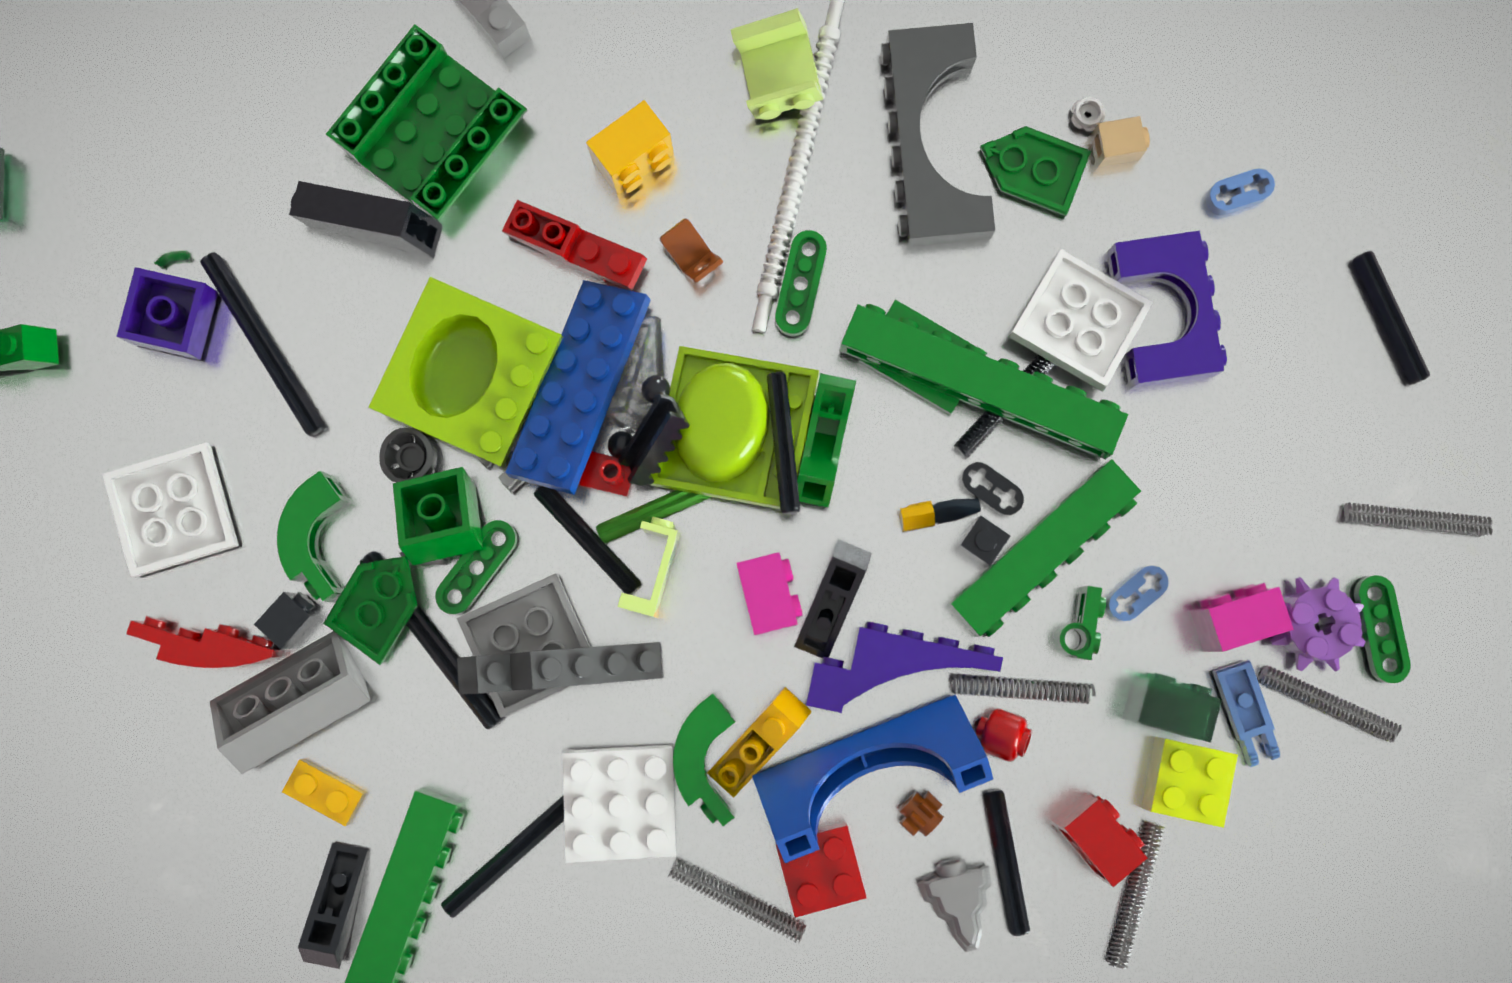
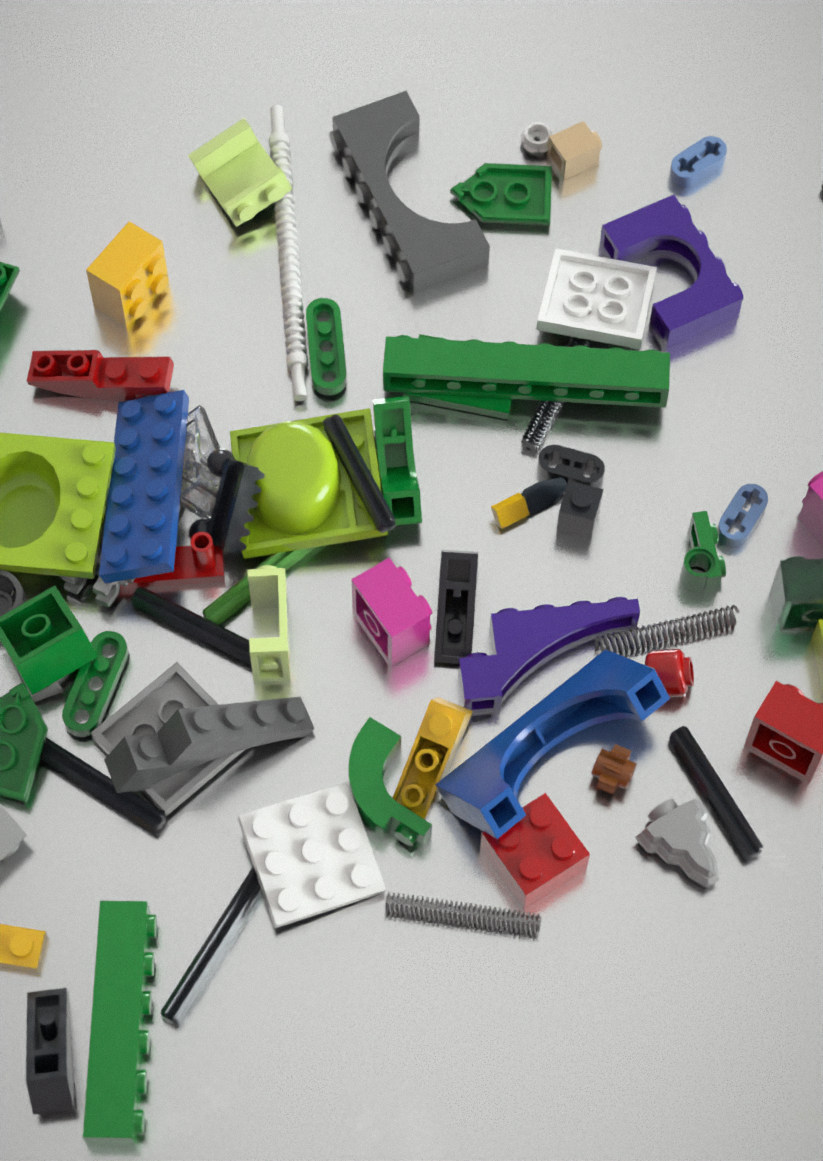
camera: 20 degrees left, 20 degrees down
dark orange bracket [659,218,723,283] -> none
green brick [947,459,1141,637] -> none

